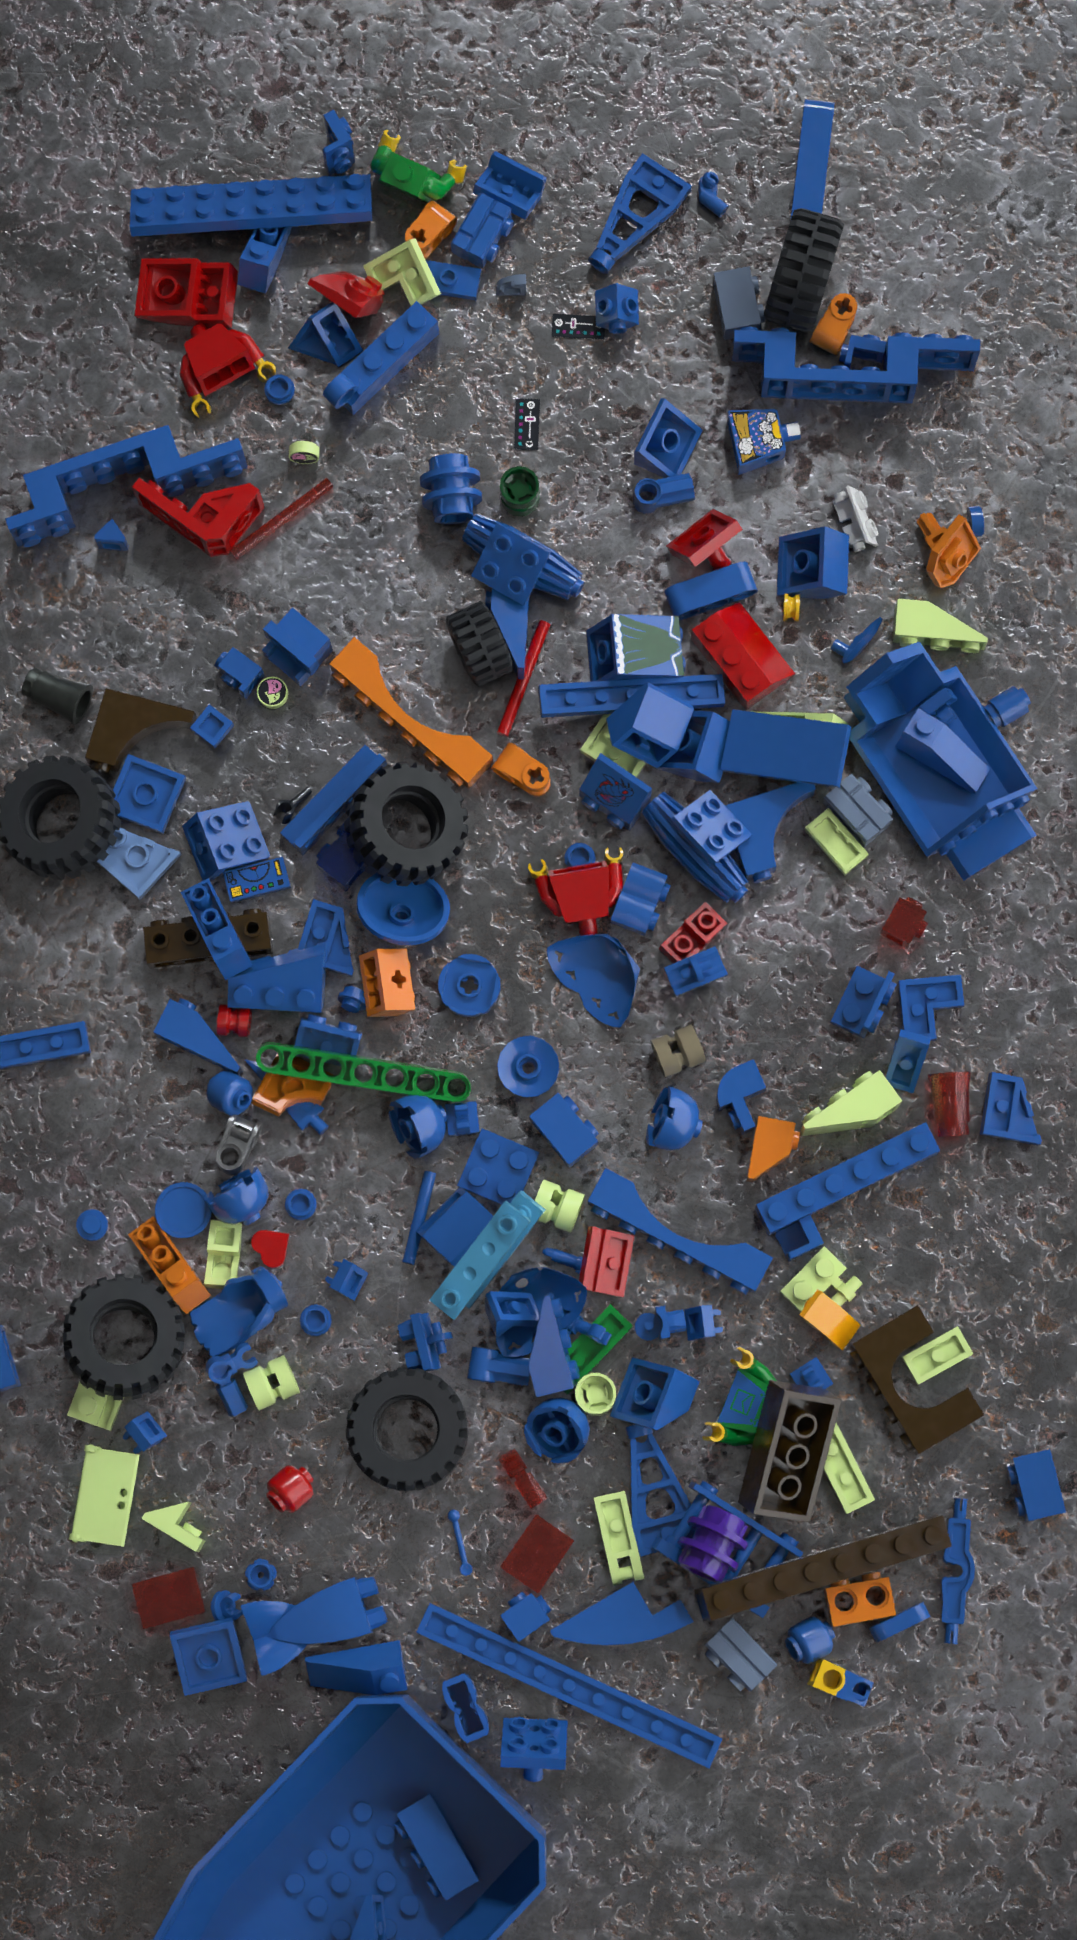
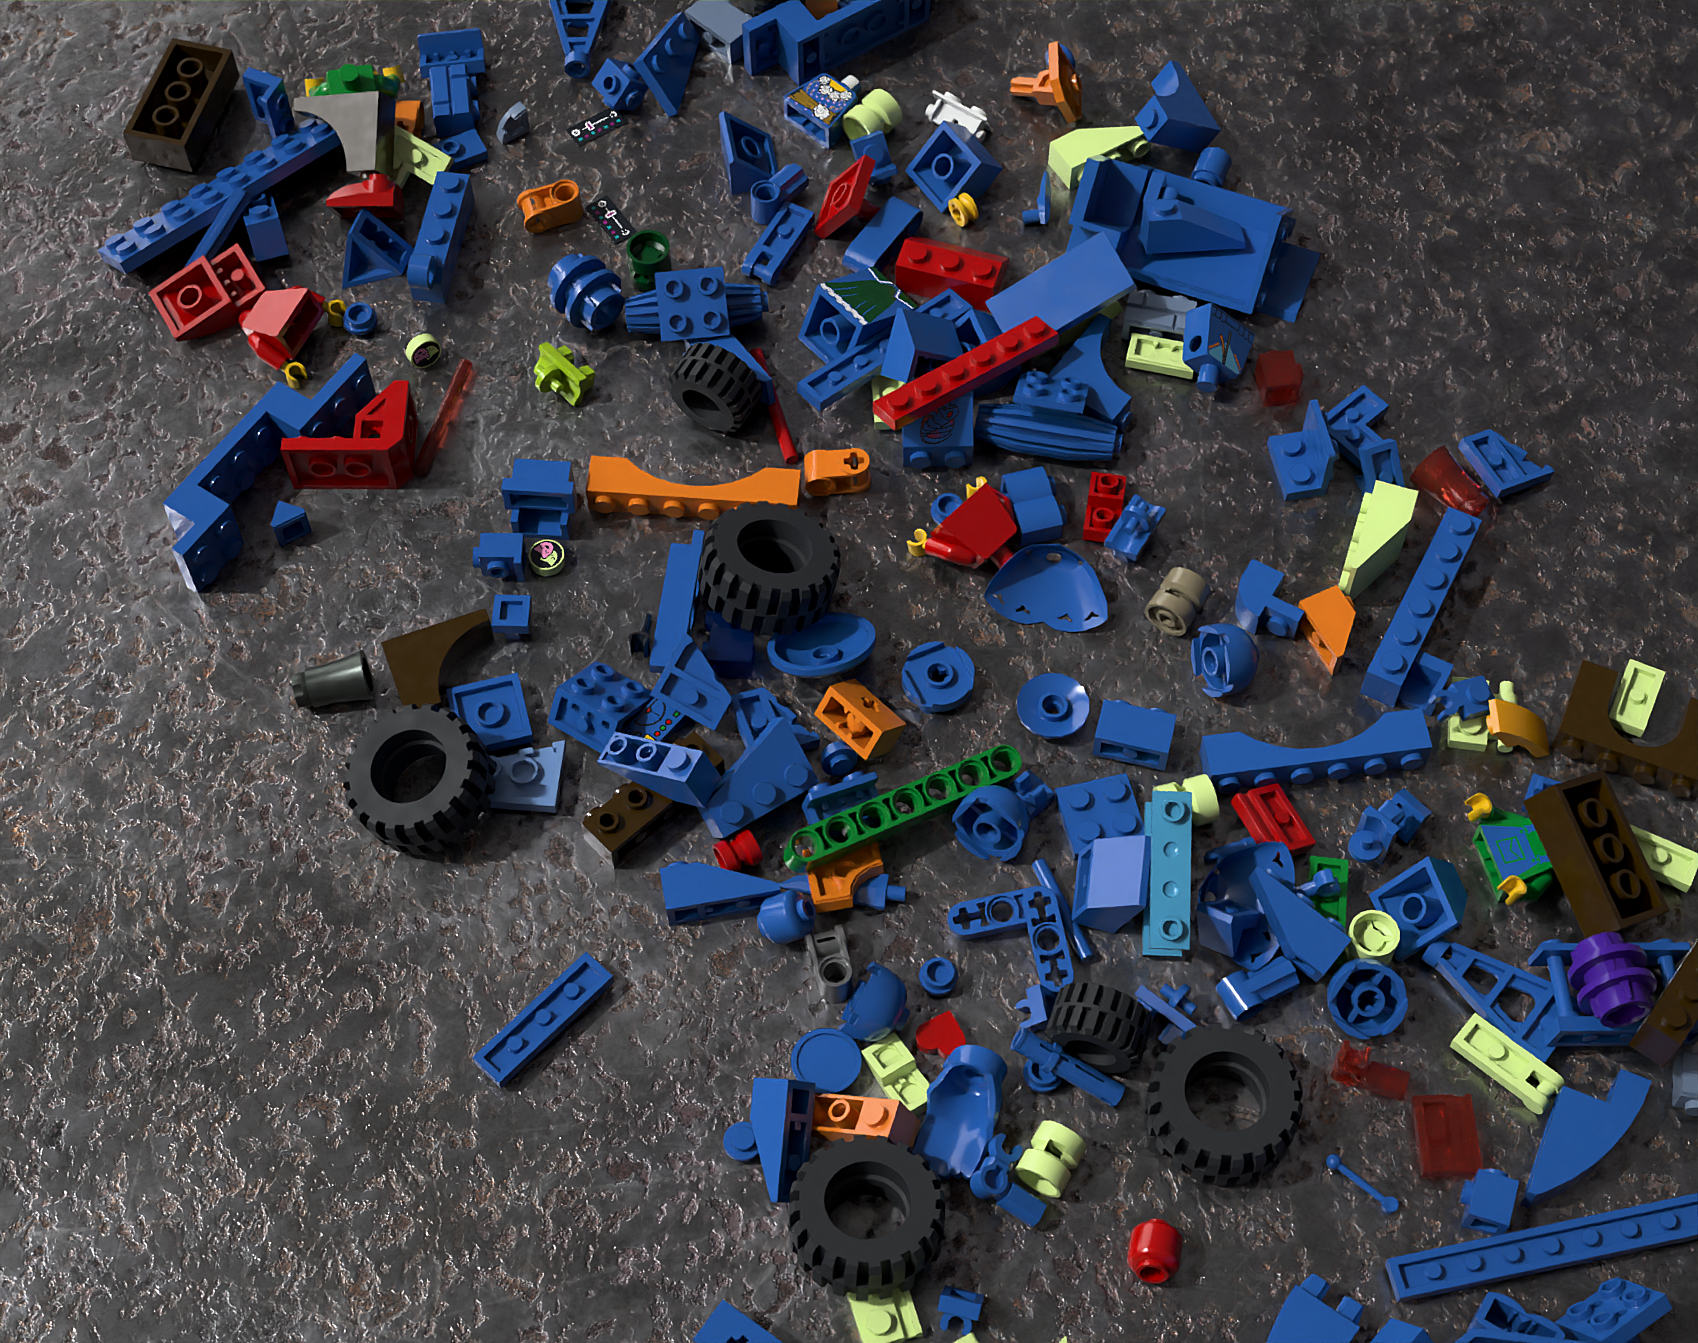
camera: 40 degrees left, 20 degrees down
none -> dark brown brick [123,38,240,172]
none -> blue axle [186,187,252,266]
none -> arch [293,91,396,182]
none -> orange piece [517,179,584,233]
none -> lime hips [534,342,596,406]
none -> blue wing [633,12,700,117]
none -> blue wing [650,633,734,731]
none -> blue plate [741,201,815,286]
none -> blue slope [750,1078,816,1204]
none -> yellowish green wheel [842,89,903,141]
none -> blue bracket [850,130,899,186]
none -> red plate [873,316,1059,431]
none -> blue beam [947,886,1074,995]
none -> blue pin [1010,1027,1125,1108]
none -> black tyre [1044,983,1154,1073]
none -> blue arch [1134,60,1221,153]
none -> blue torso [1182,303,1255,393]
none -> blue plate [1428,675,1495,722]

